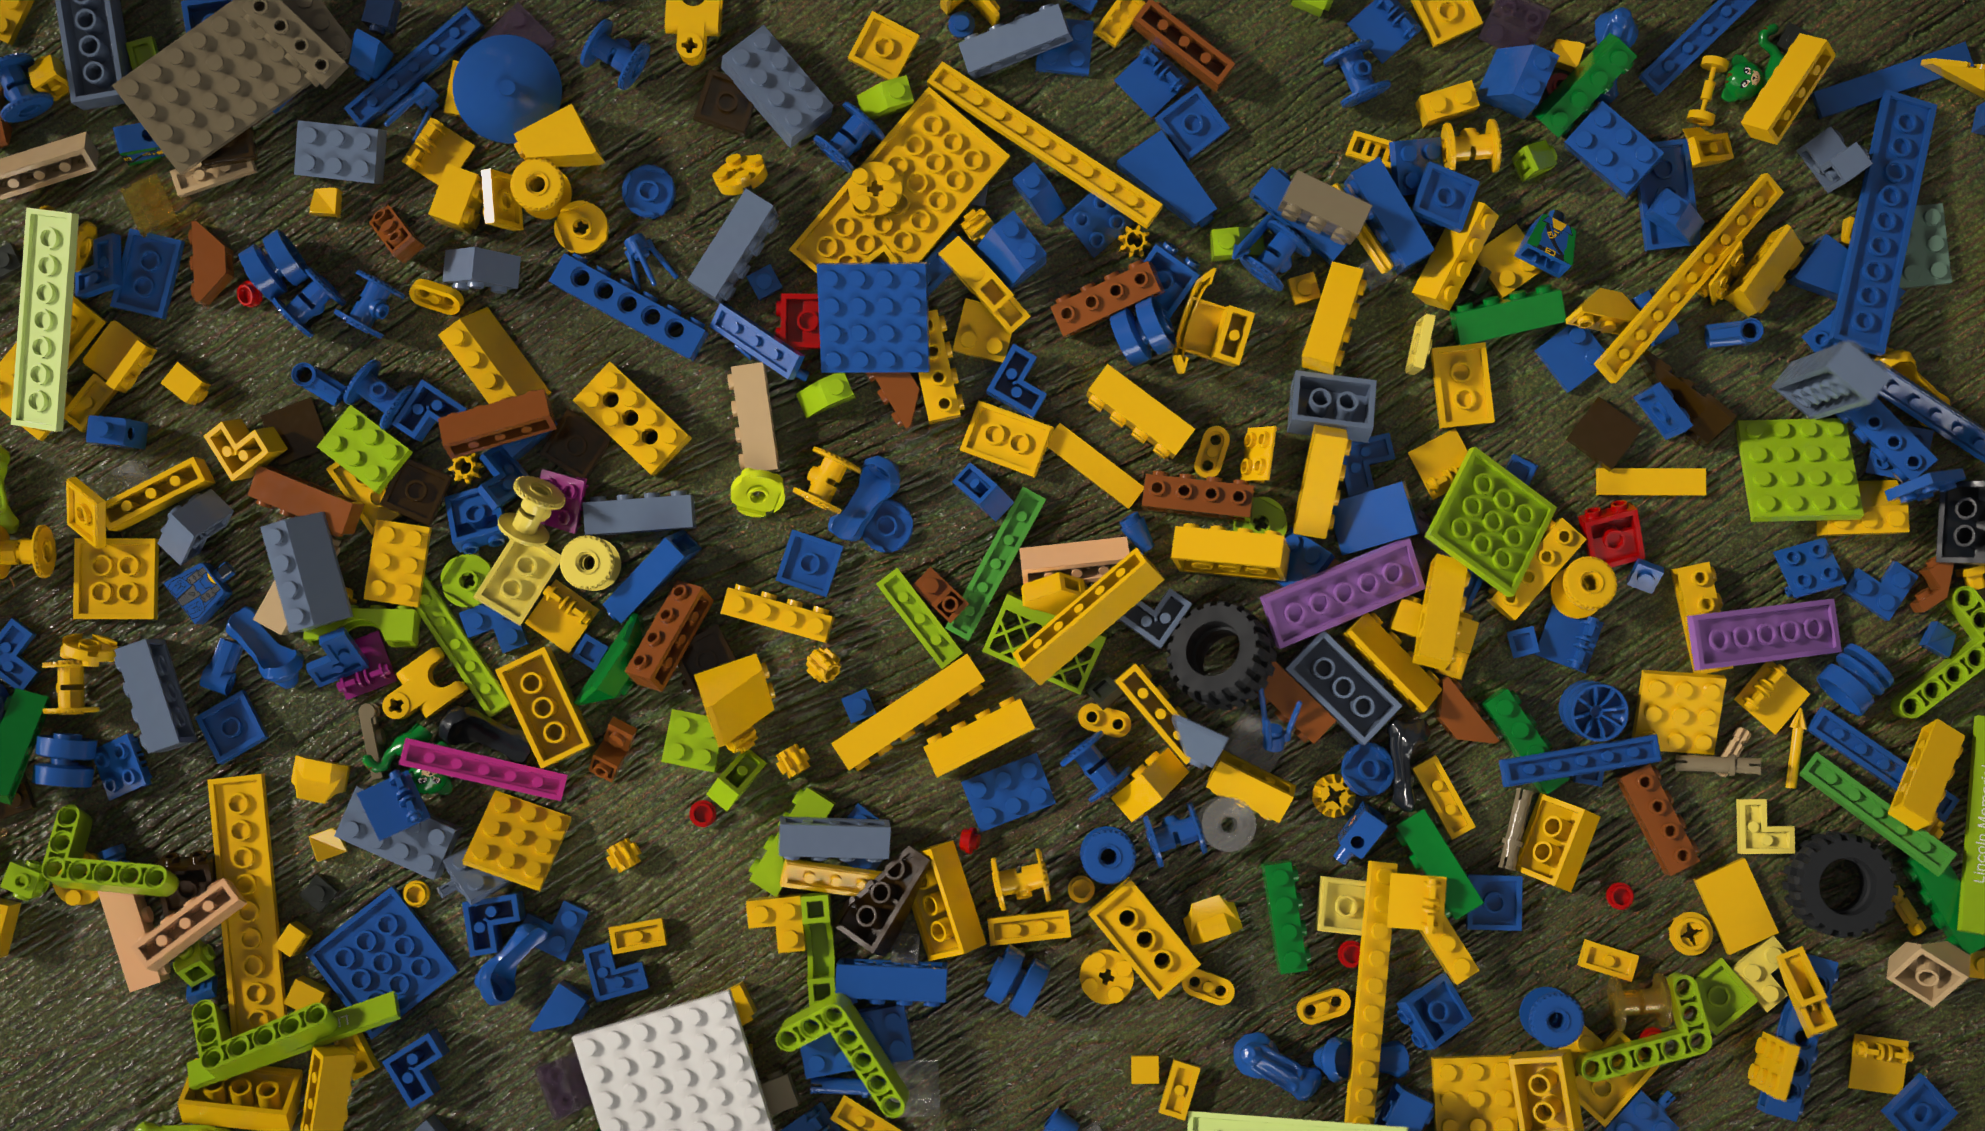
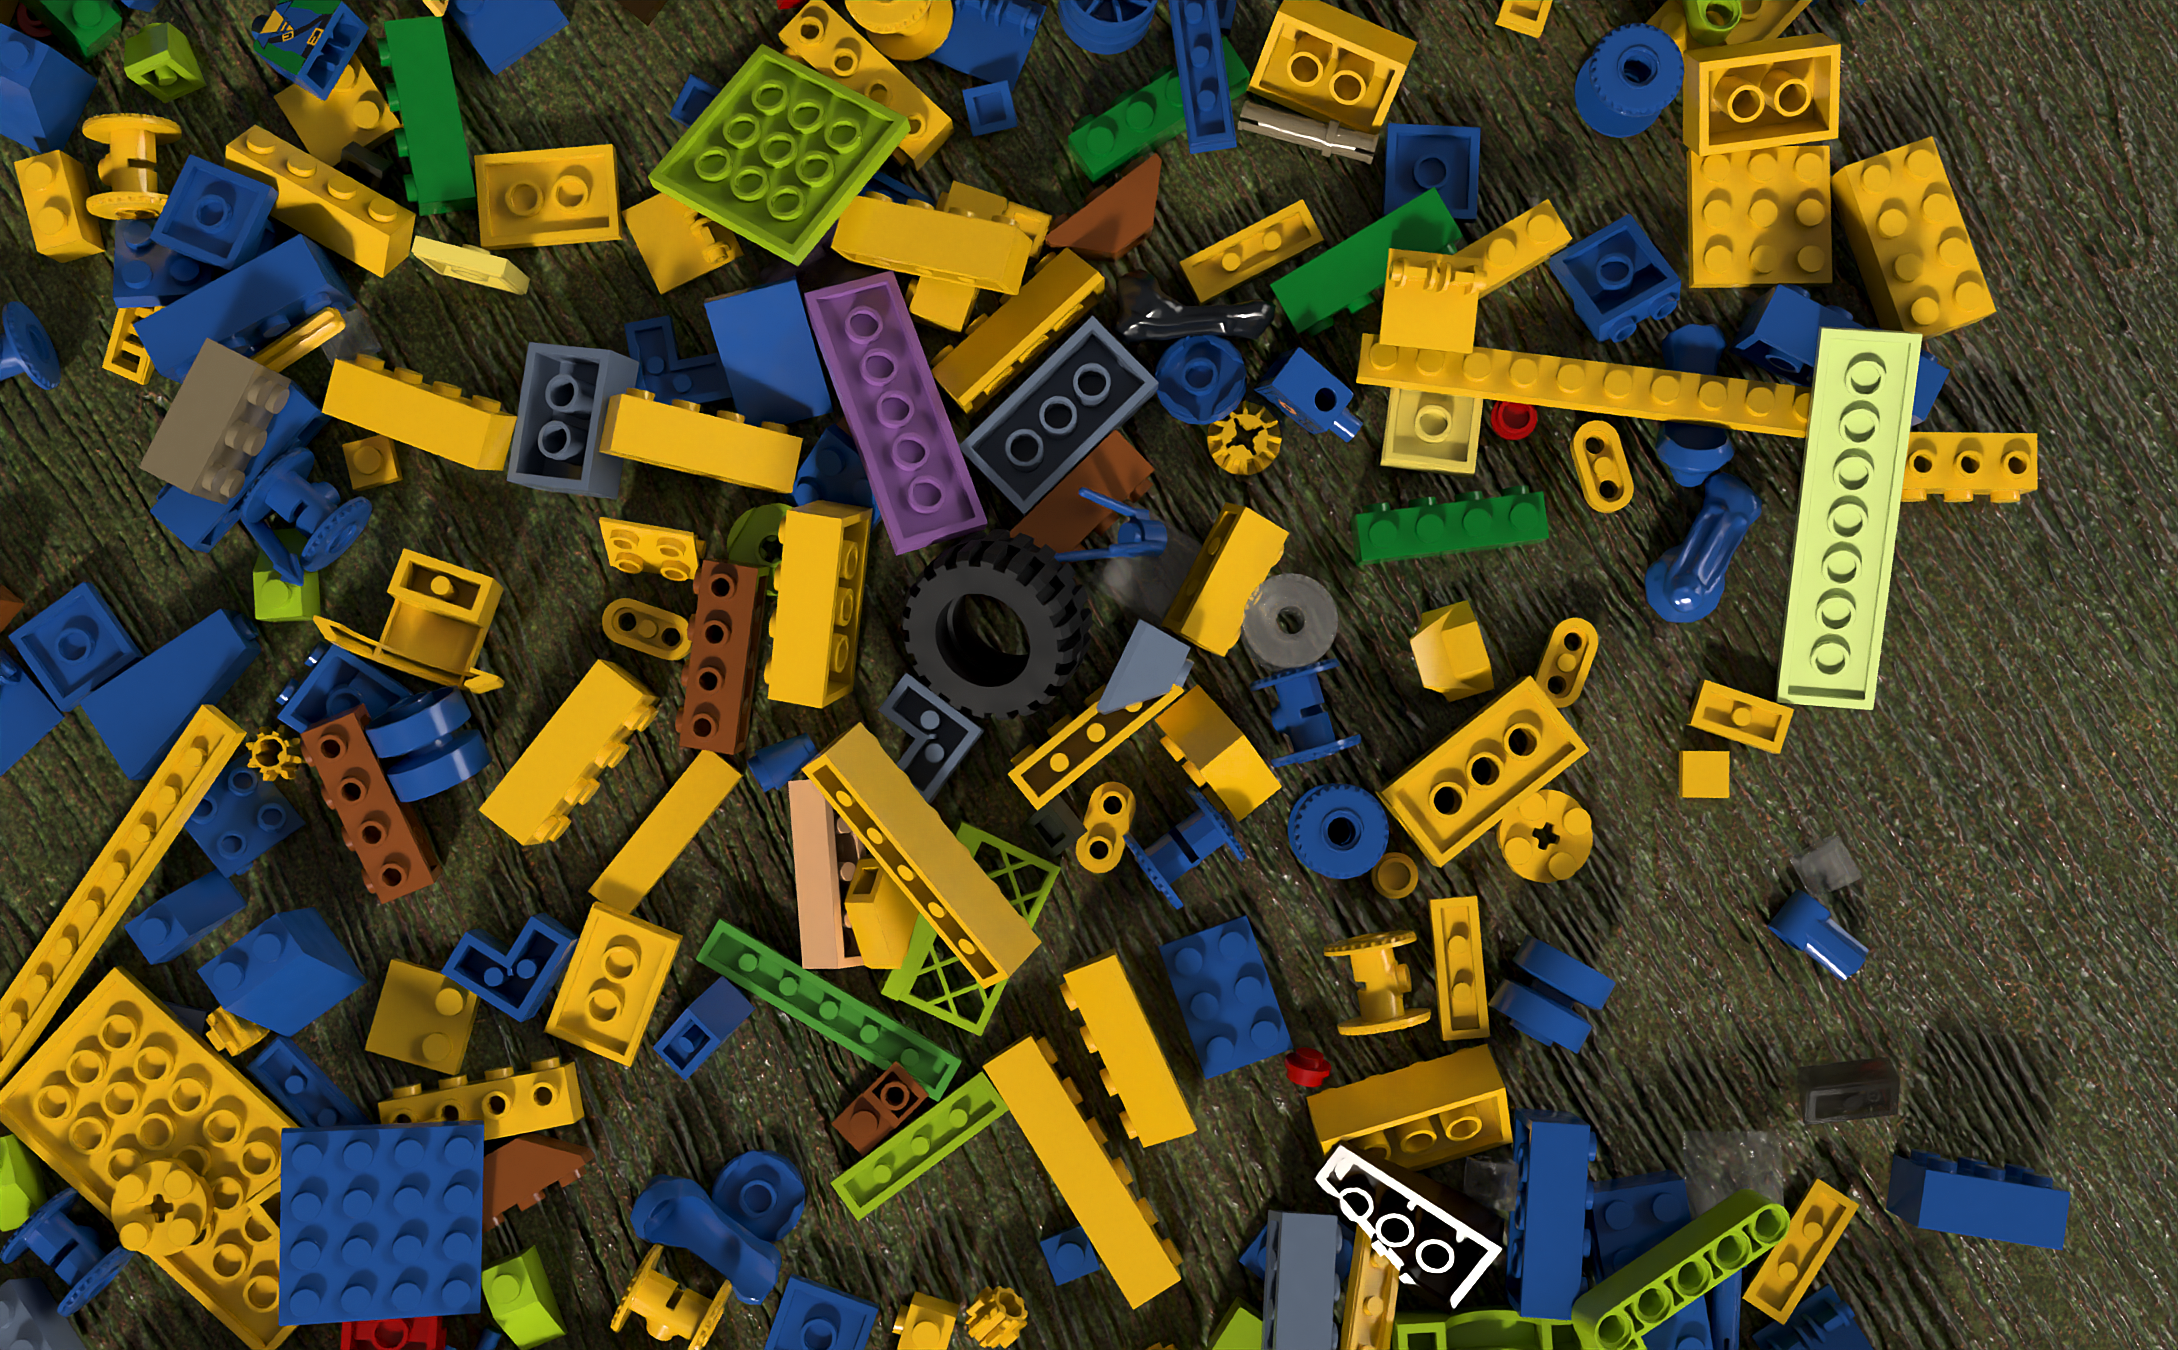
camera: 90 degrees left, 0 degrees up
yellow slope [938,236,1031,335] -> none

